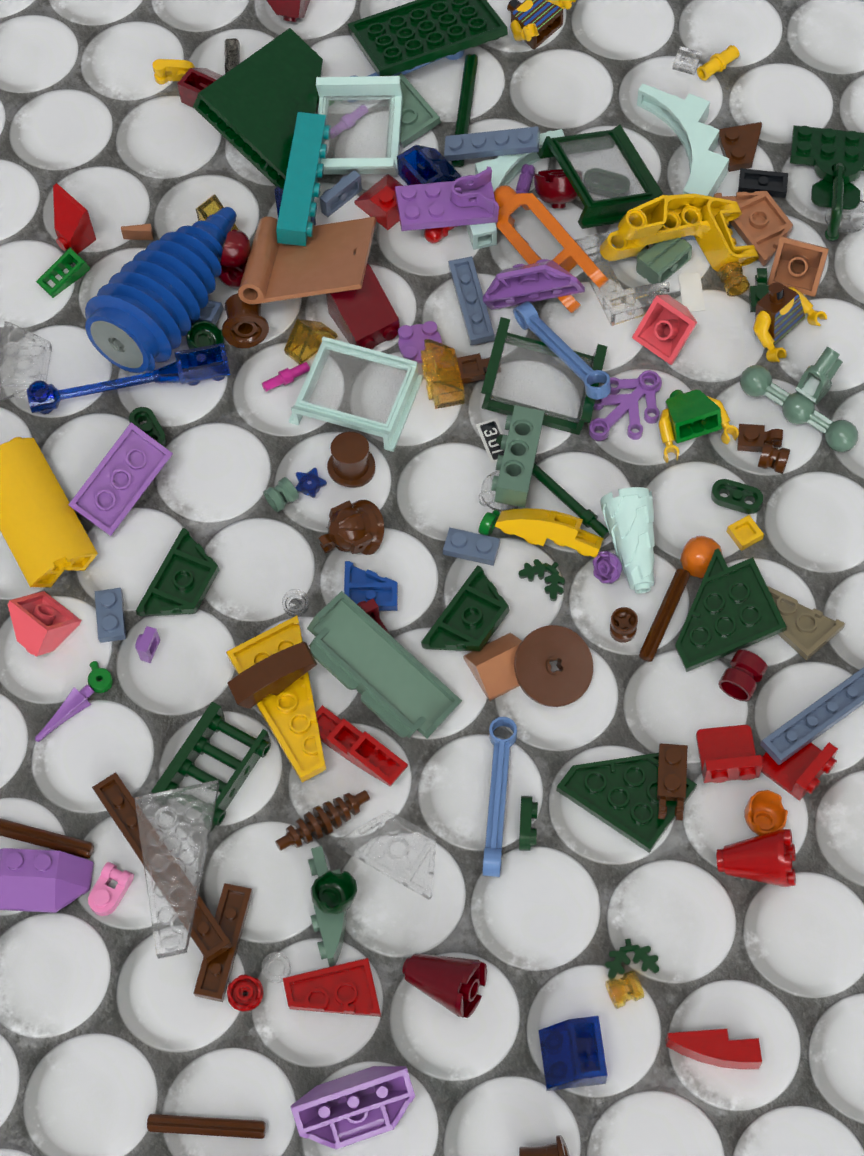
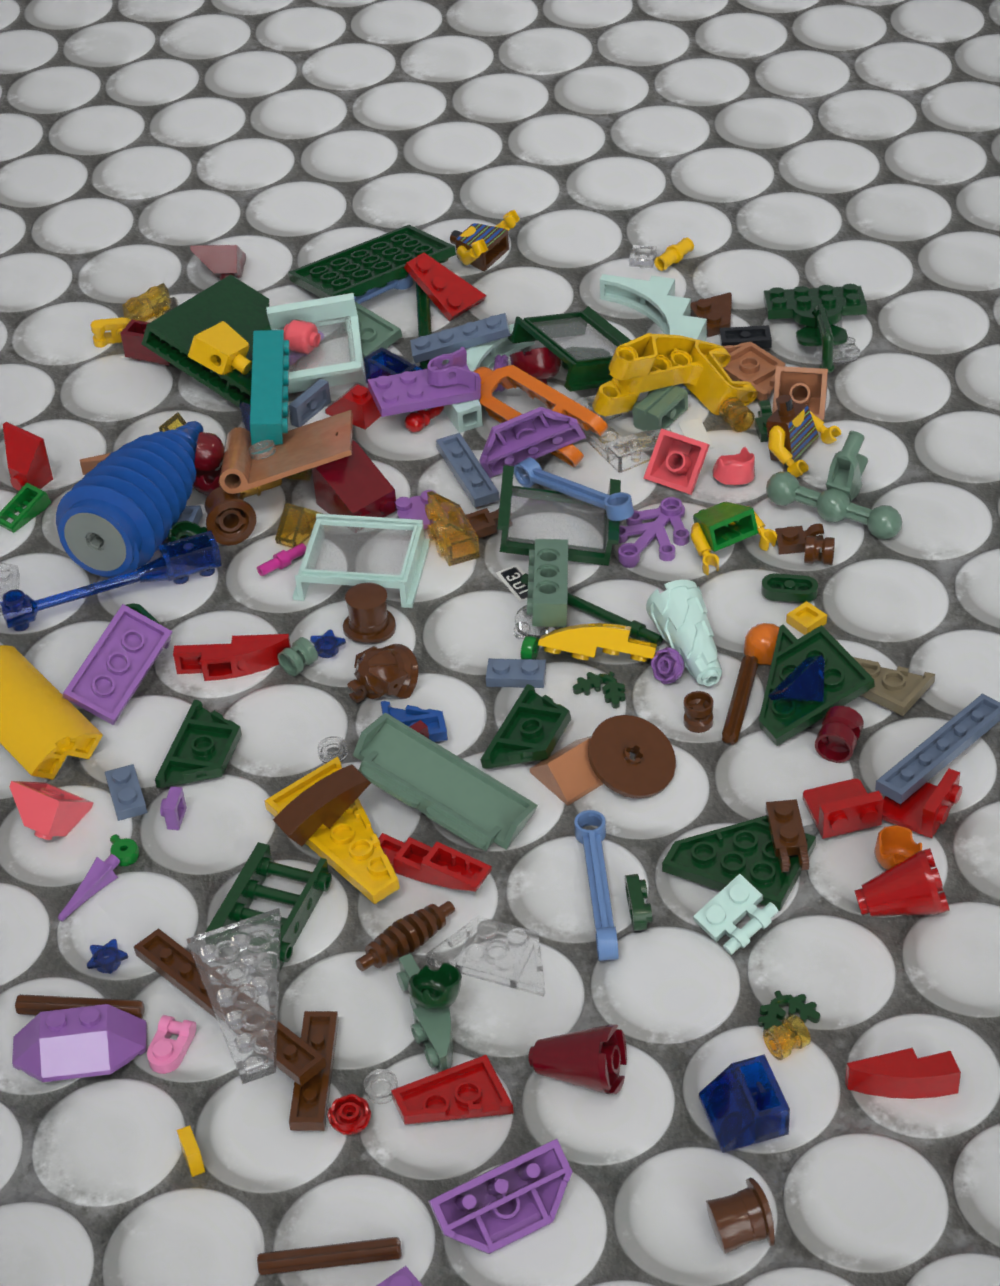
camera: 10 degrees left, 20 degrees down
none -> clear blue plate [87,939,129,974]
none -> clear yellow plate [122,283,171,322]
none -> red slope [173,634,291,681]
none -> yellow tile [177,1125,205,1177]
none -> yellow torso [188,321,252,375]
none -> clear tile [248,440,276,460]
none -> coral head [283,319,321,354]
none -> red wing [404,253,487,322]
none -> light aqua plate [693,874,779,955]
none -> coral hair [712,447,755,485]
none -> clear blue slope [768,655,825,701]

